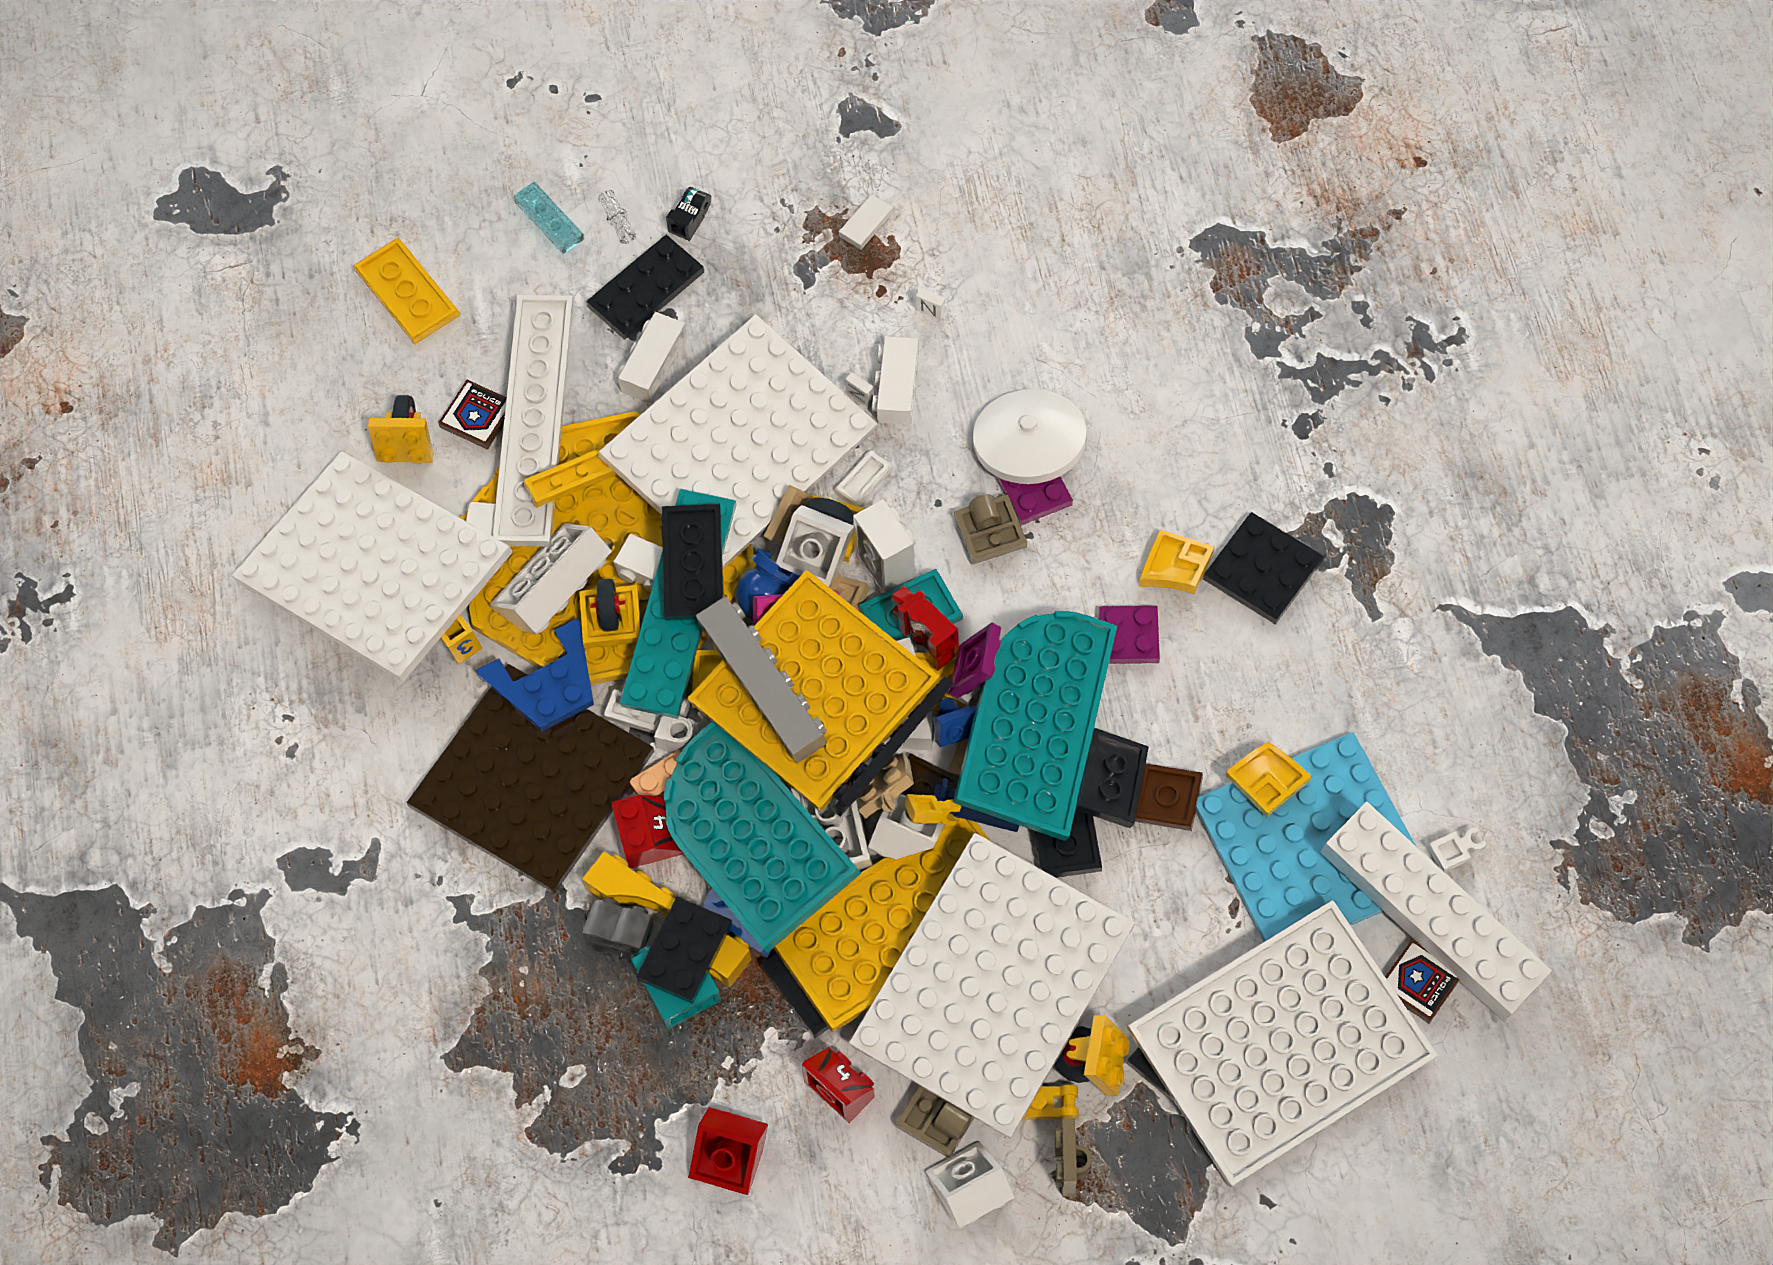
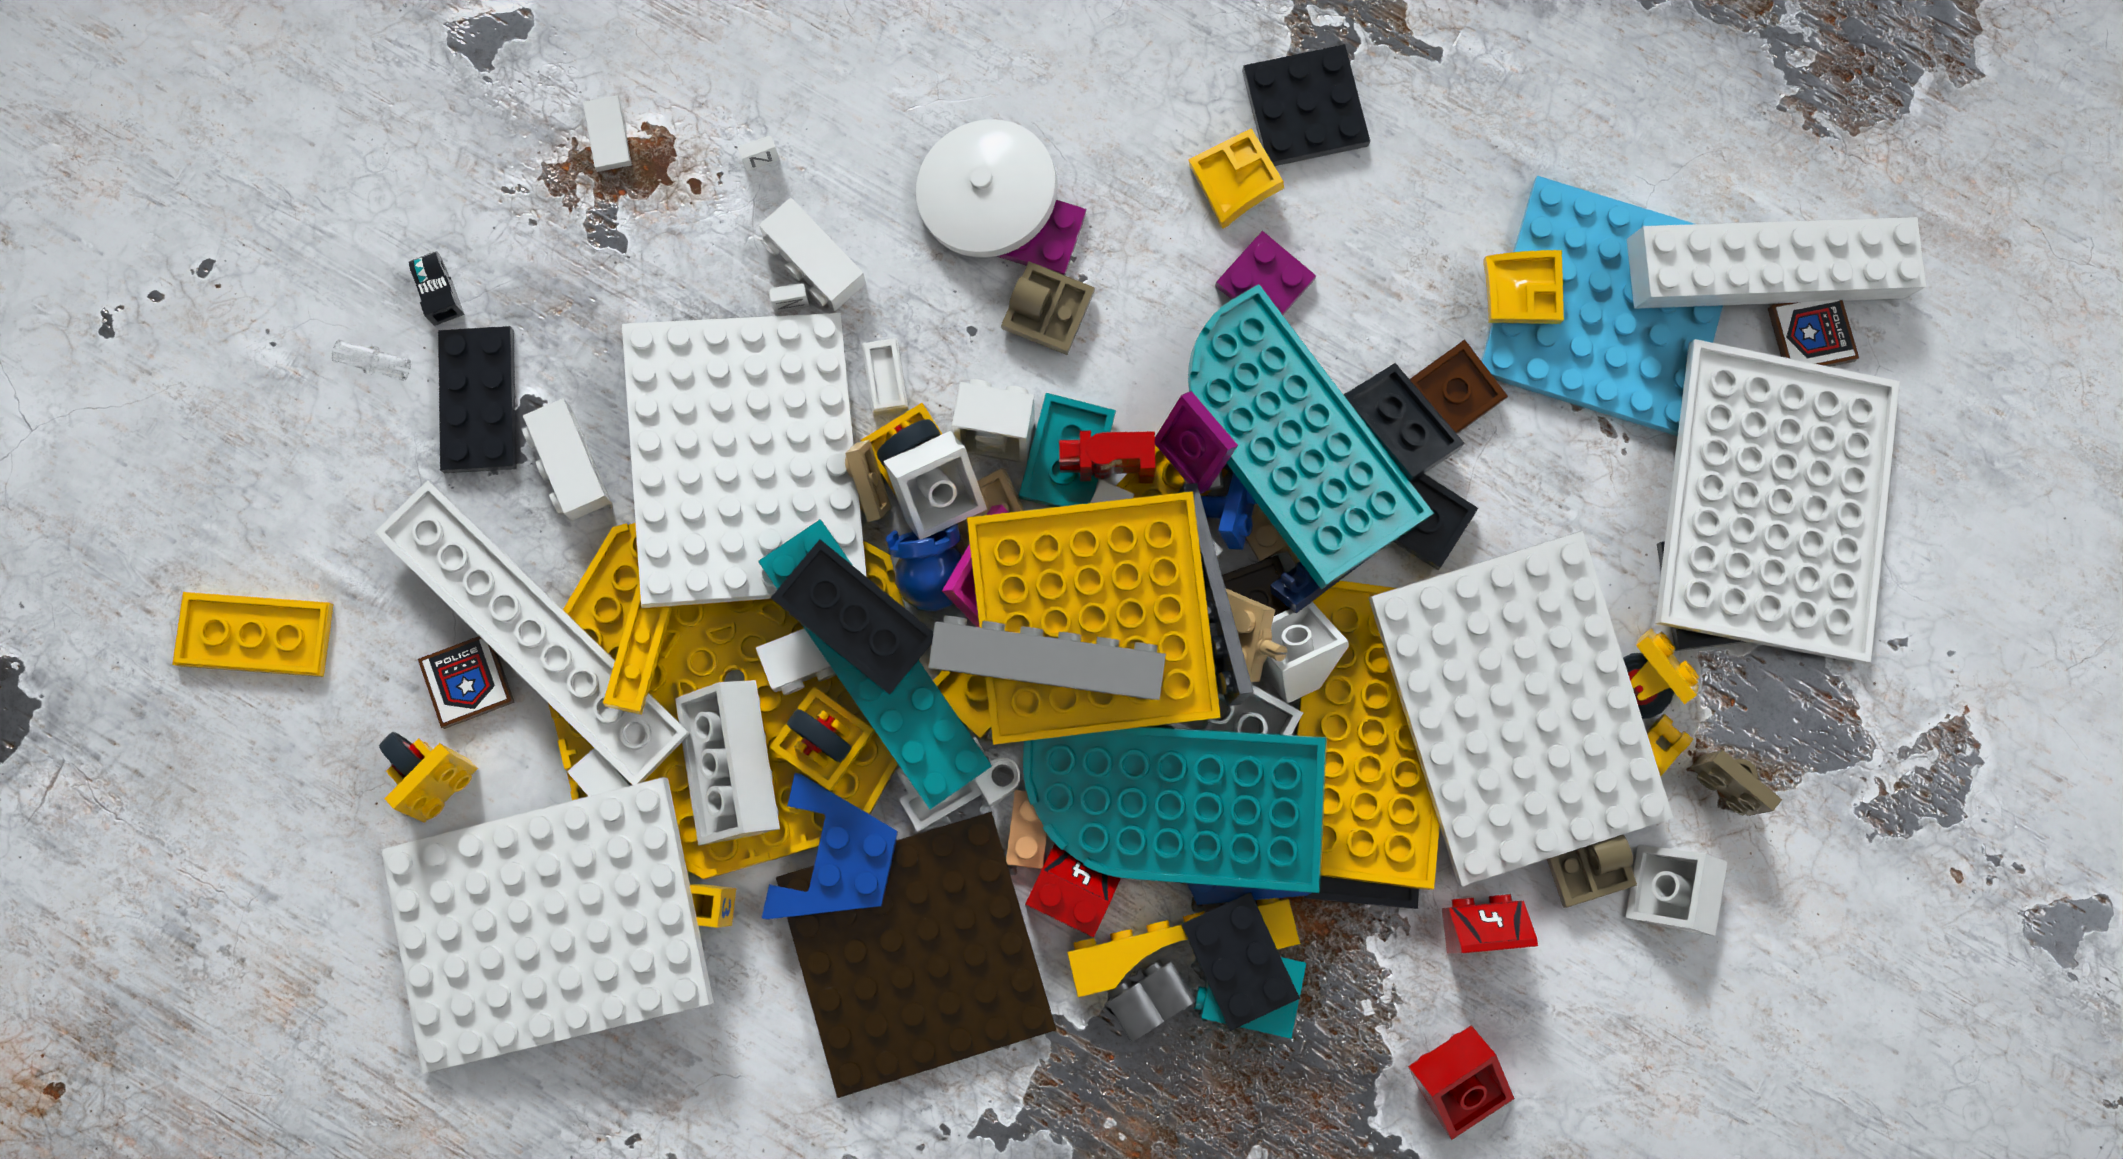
camera: 55 degrees left, 15 degrees up
clear light blue plate [513,181,584,254] -> none
yellow plate [904,794,961,826] -> none
white plate [1428,827,1487,872] -> none

